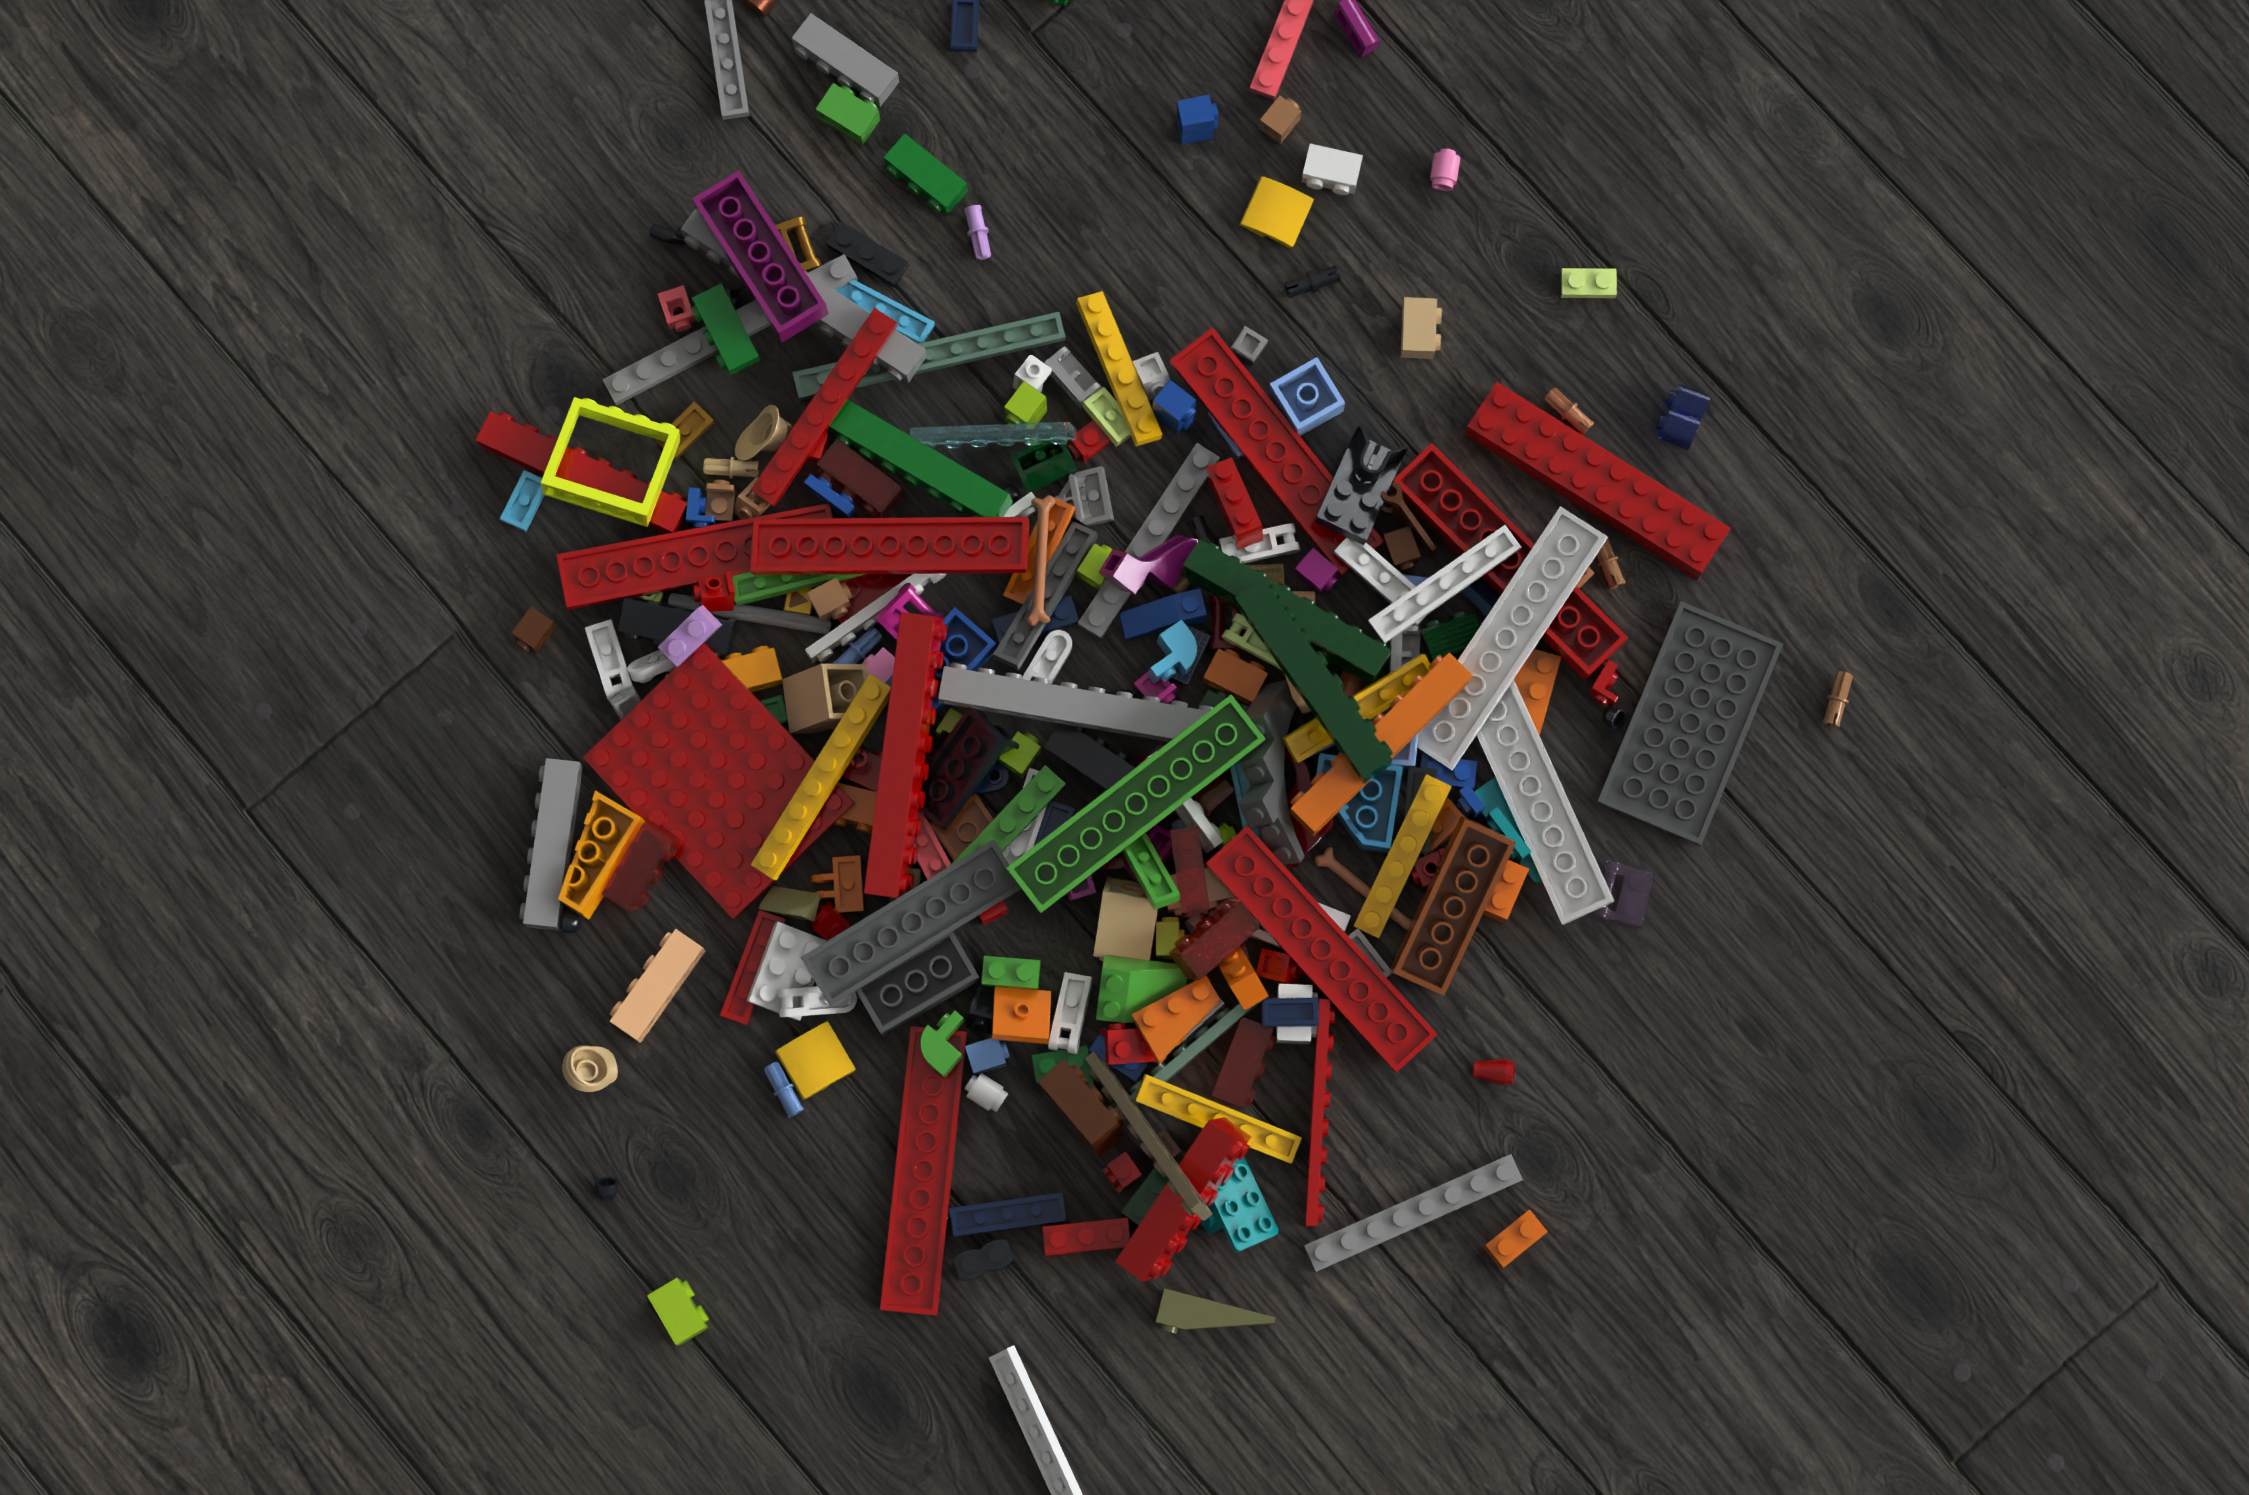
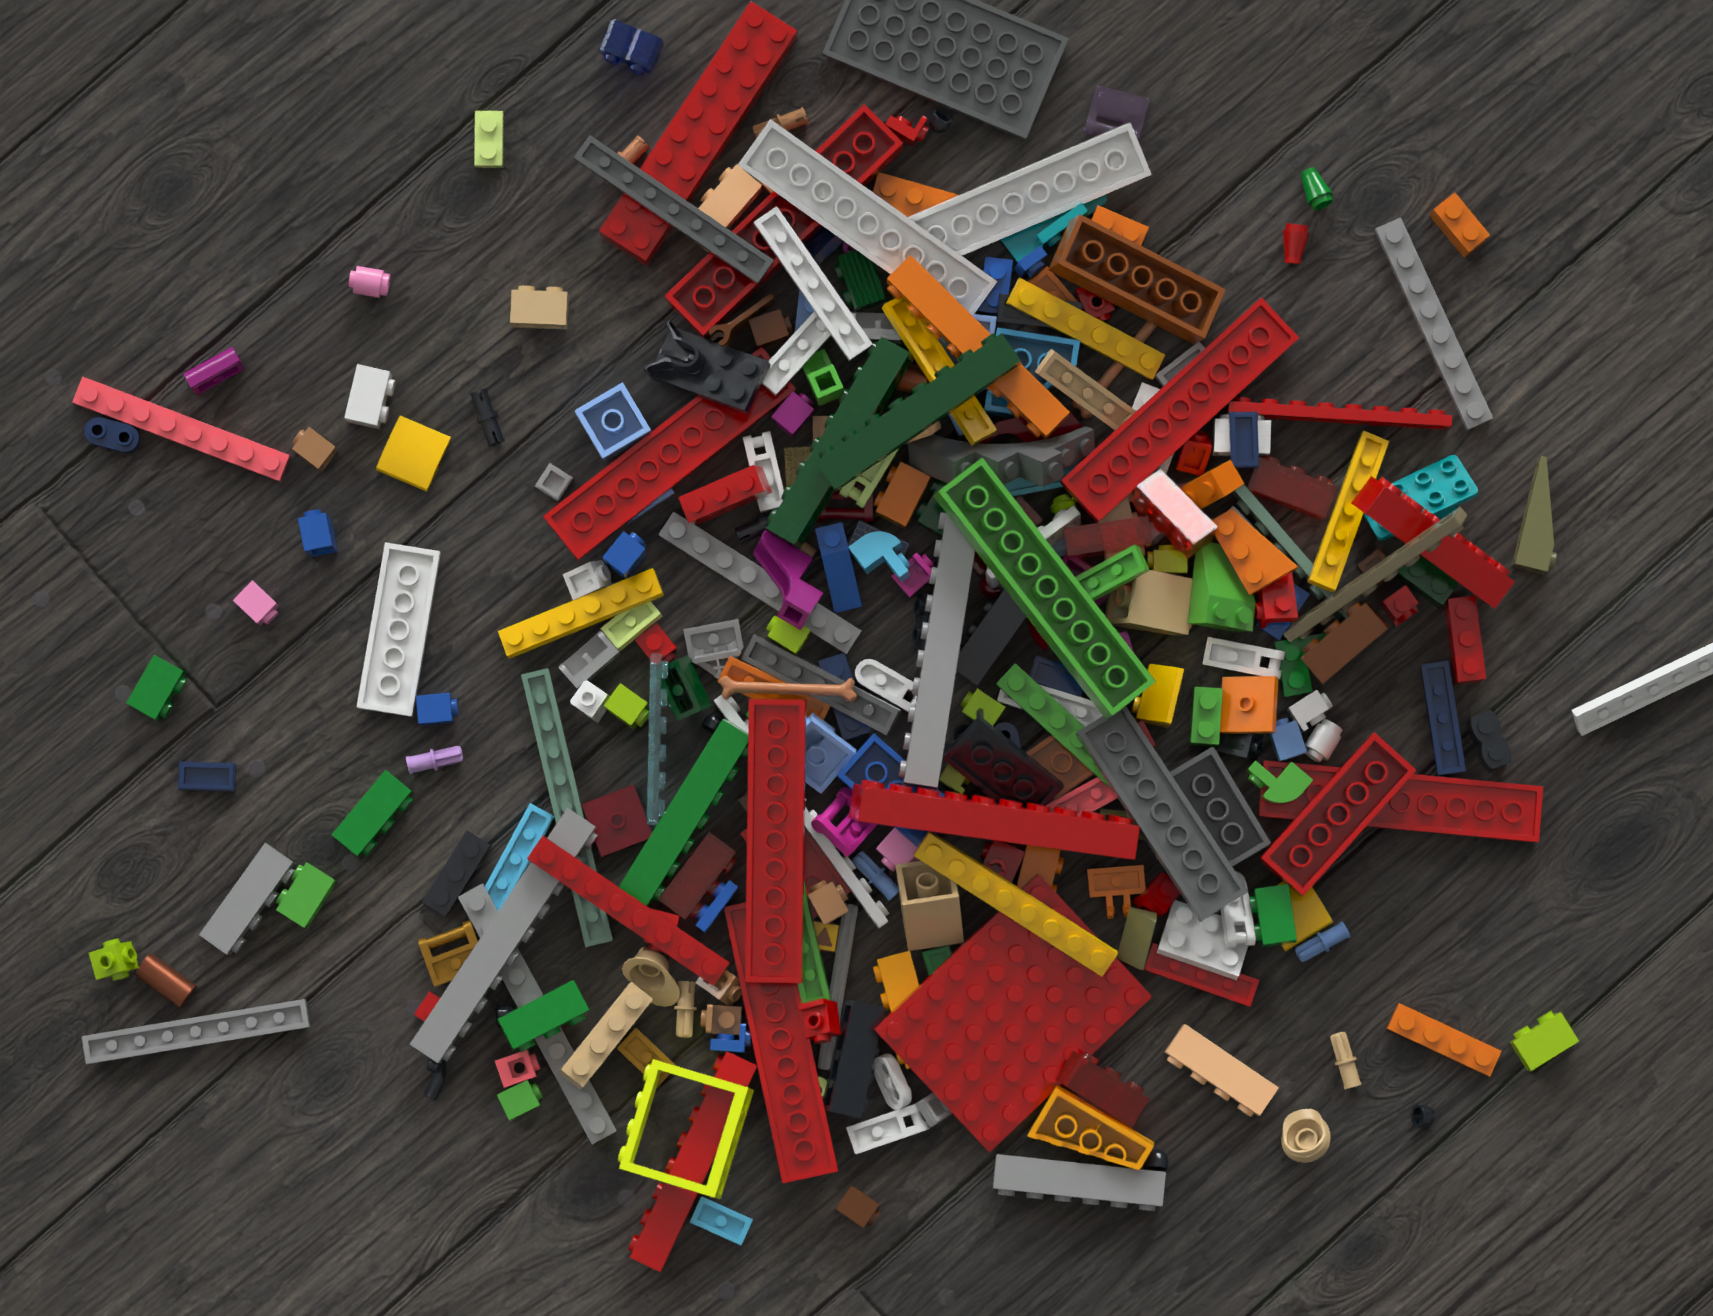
camera: 90 degrees left, 5 degrees up
lavender brick [658,605,722,667] -> none
magenta brick [692,170,829,342] -> none
none -> bright pink brick [233,580,279,626]
none -> white plate [357,542,441,717]
none -> blue brick [416,693,459,726]
none -> bright green brick [497,1080,543,1120]
none -> tan brick [558,982,653,1090]
none -> dark grey plate [574,135,774,284]
none -> dark red plate [582,785,652,857]
none -> light nougat brick [698,164,763,253]
none -> bright green brick [802,349,844,406]
none -> light blue plate [805,713,856,794]
none -> tan plate [1035,349,1136,430]
none -> yellow slope [1132,664,1184,728]
none -> green brick [1249,884,1297,948]
none -> red brick [1258,732,1416,897]
none -> white brick [1287,690,1333,733]
none -> green cone [1300,167,1334,211]
none -> tan axle [1330,1032,1362,1089]
none -> orange plate [1386,1003,1502,1077]

